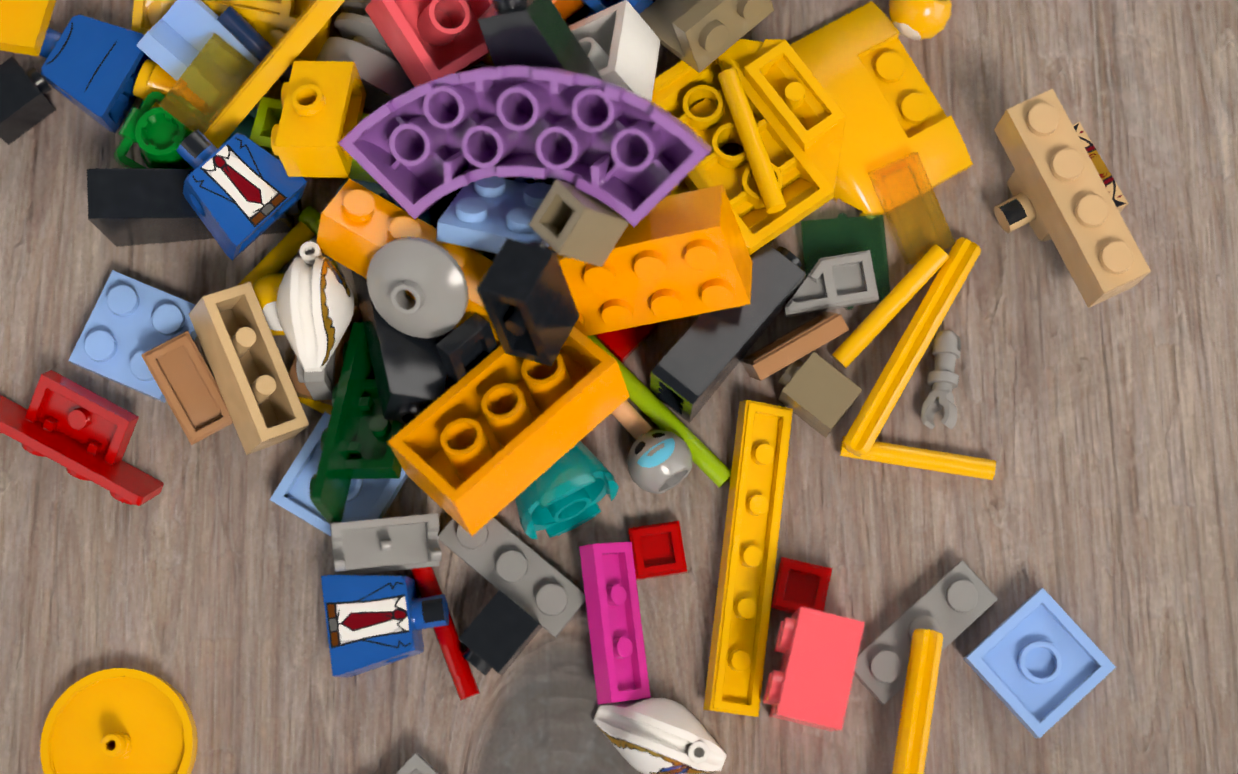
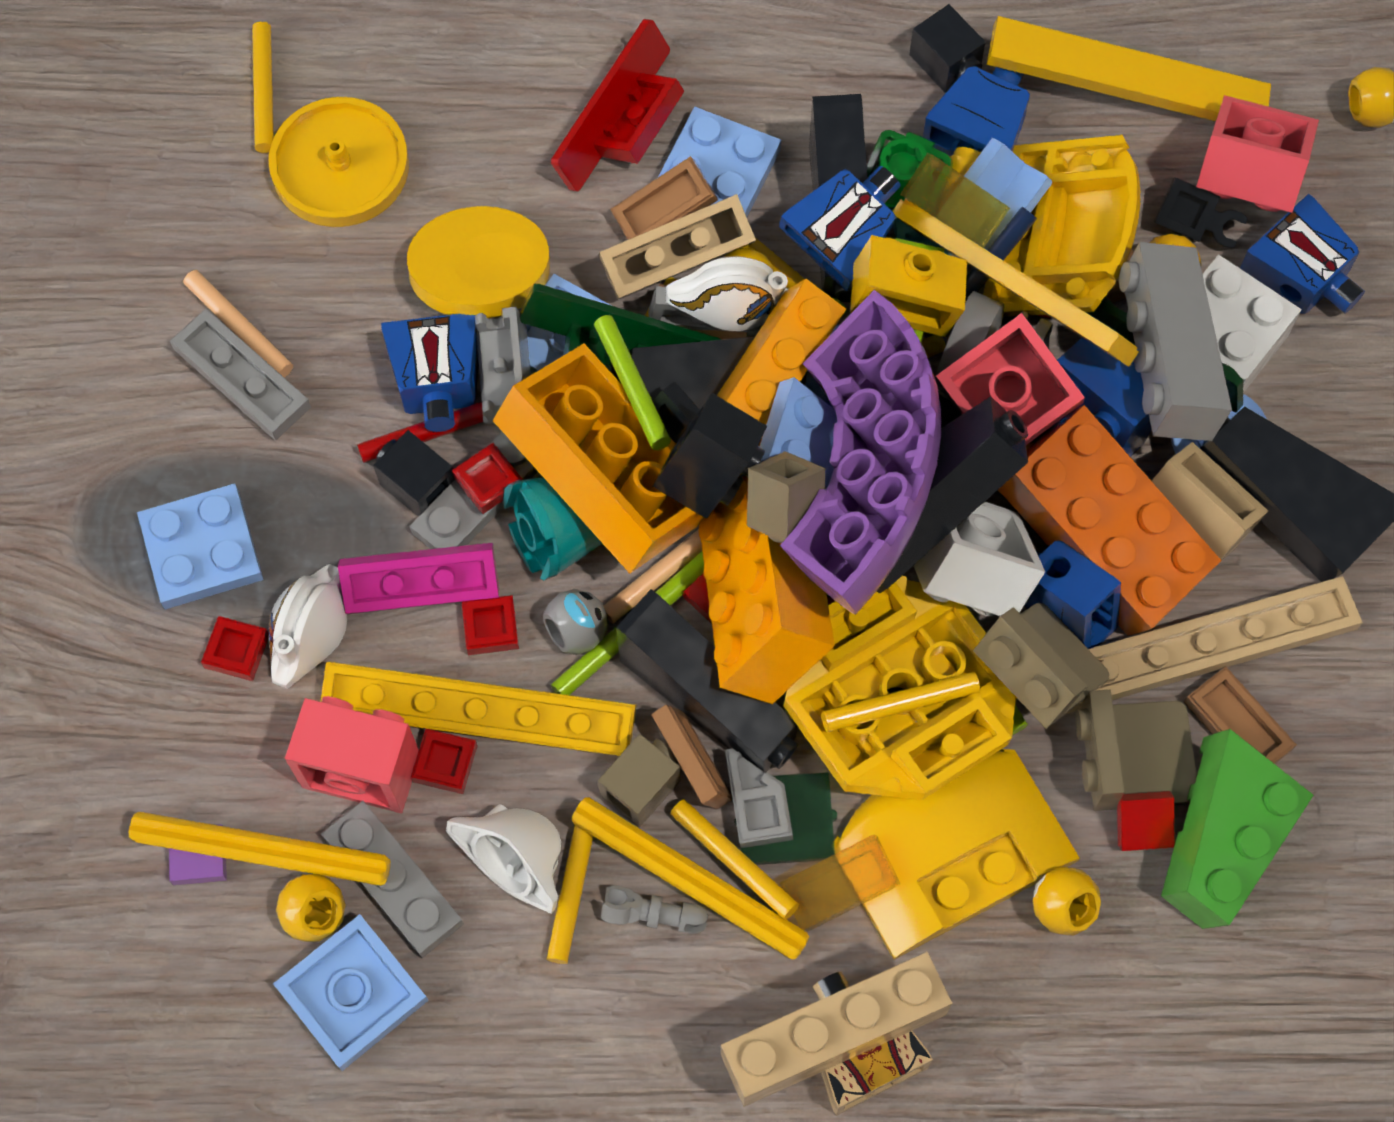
camera: 90 degrees right, 10 degrees down
light grey dish [367,237,468,338] -> none
none -> yellow piece [276,874,346,942]
none -> yellow piece [407,206,550,318]
none -> white hat [446,804,561,914]
none -> red tile [452,442,523,514]
none -> lime bar [594,315,671,450]

